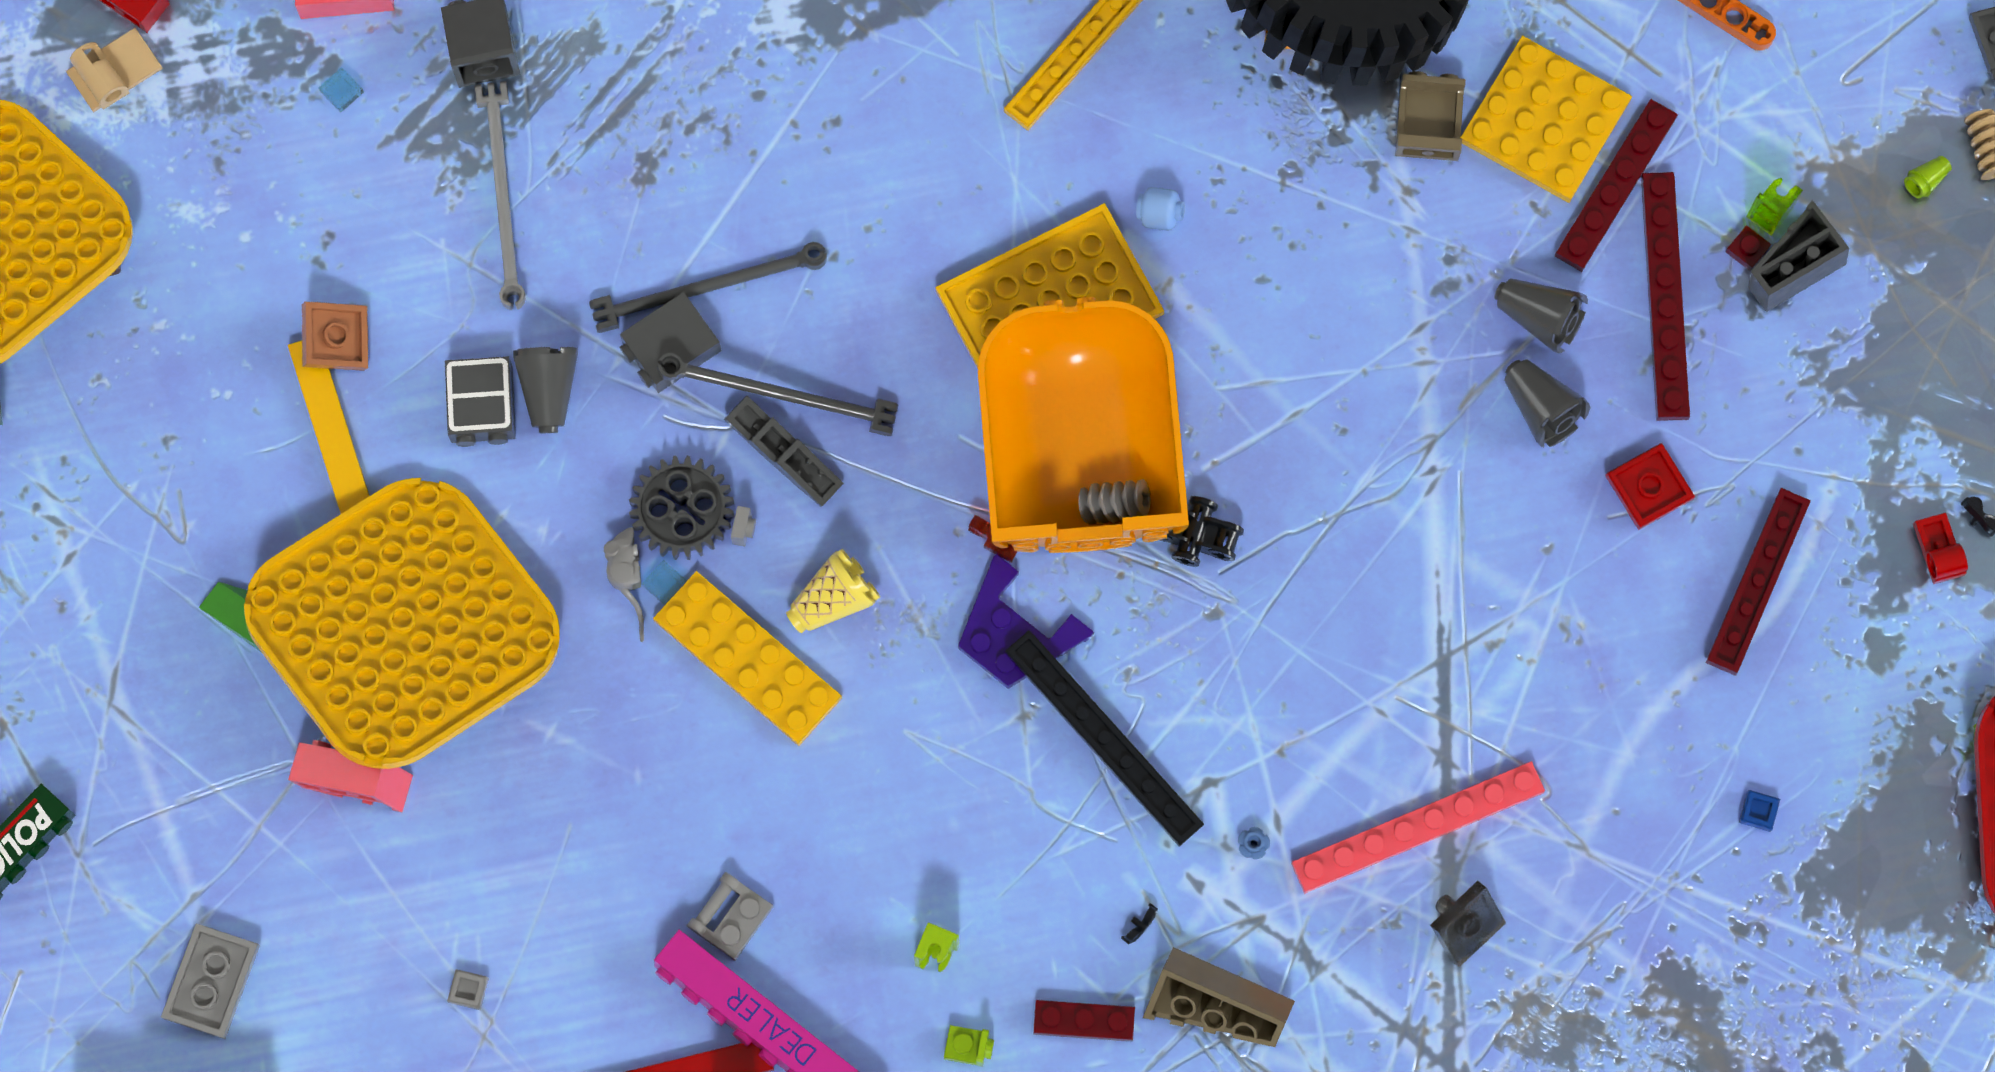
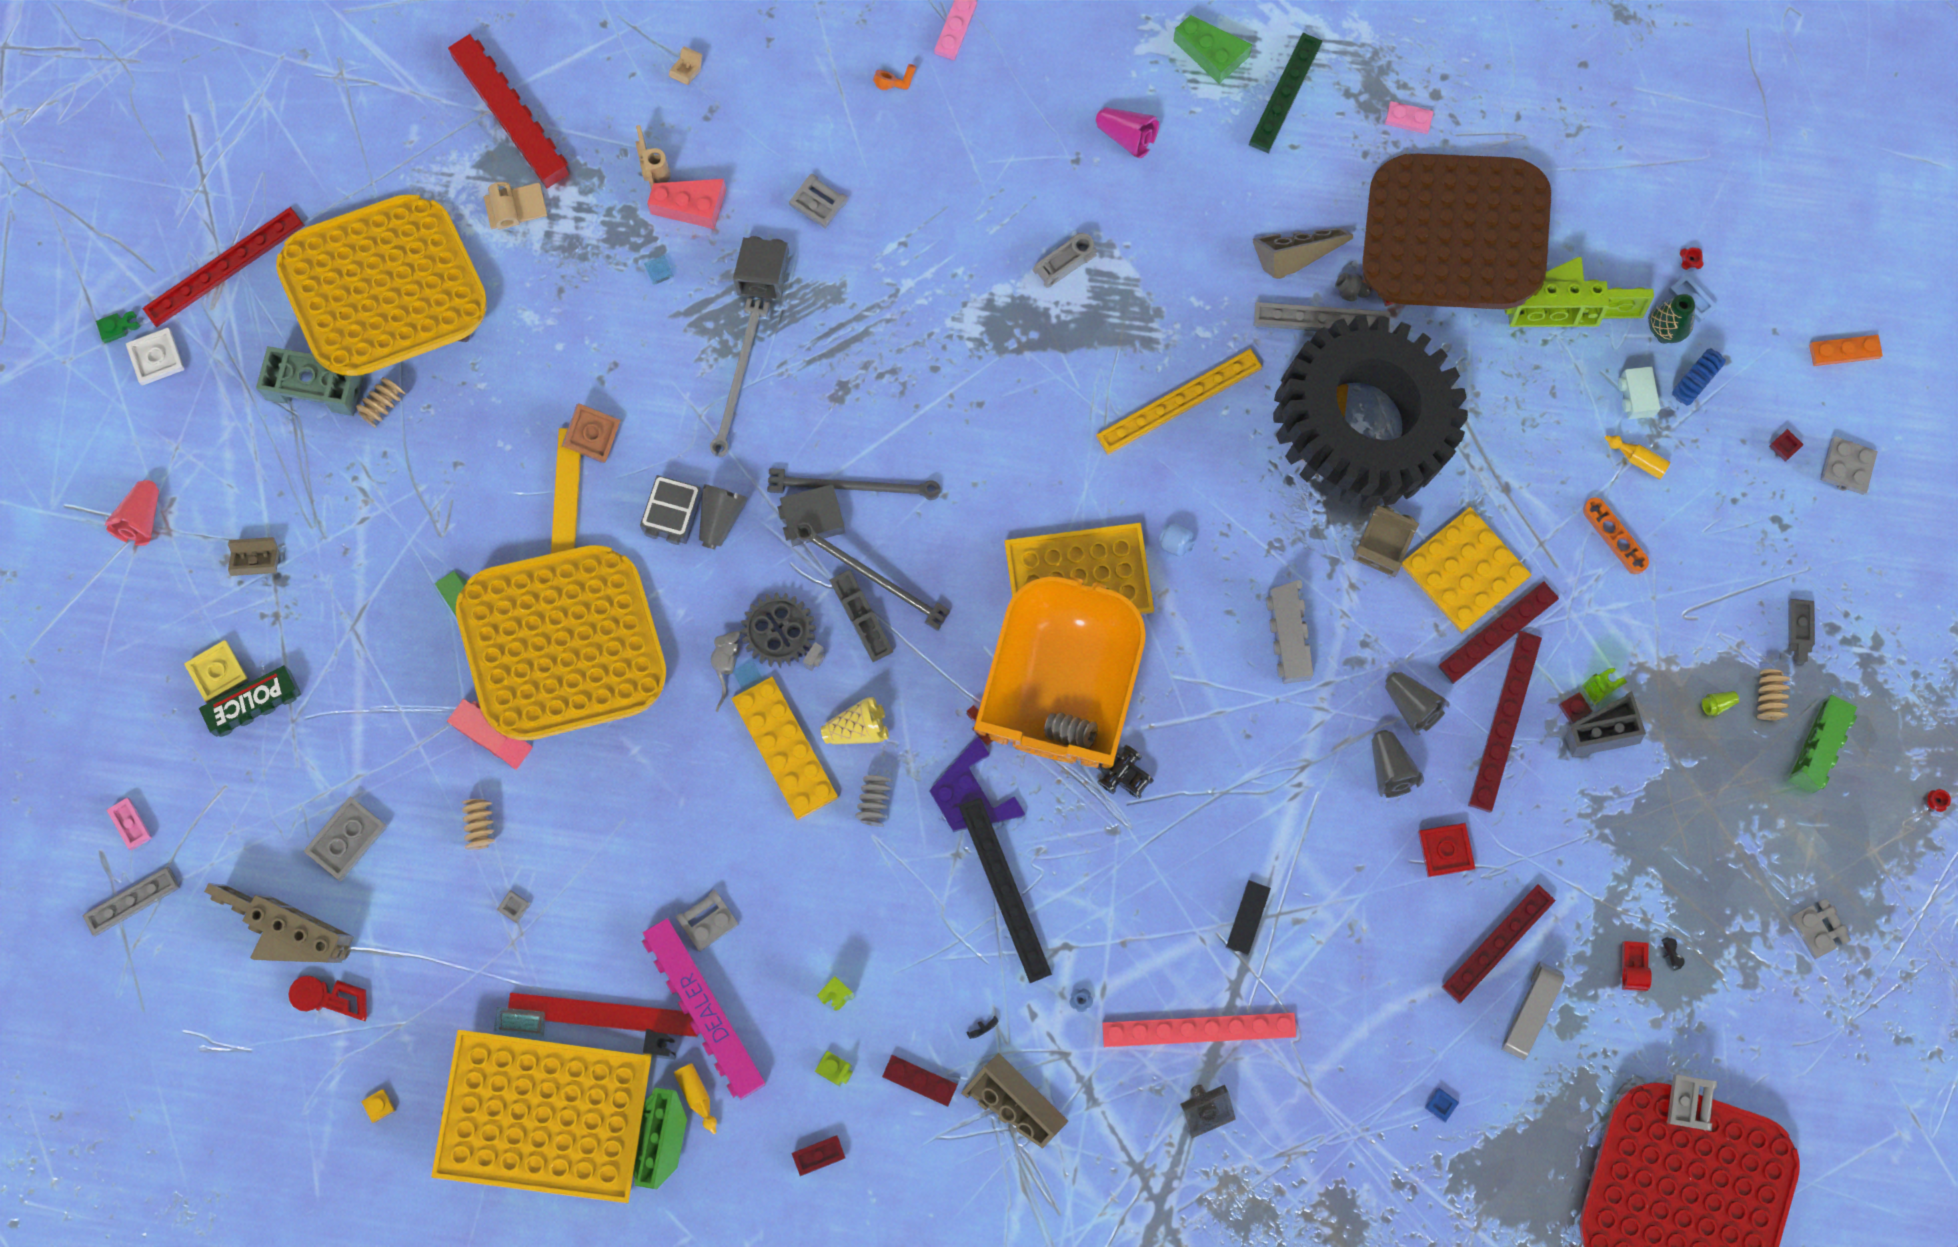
camera: 20 degrees right, 0 degrees up
none -> tan piece [356,377,406,428]
none -> tan piece [462,799,495,850]
none -> light grey piece [855,775,893,827]
none -> black tile [1225,880,1271,956]
none -> light grey wedge [1266,580,1313,684]
none -> light grey beam [1501,962,1565,1060]

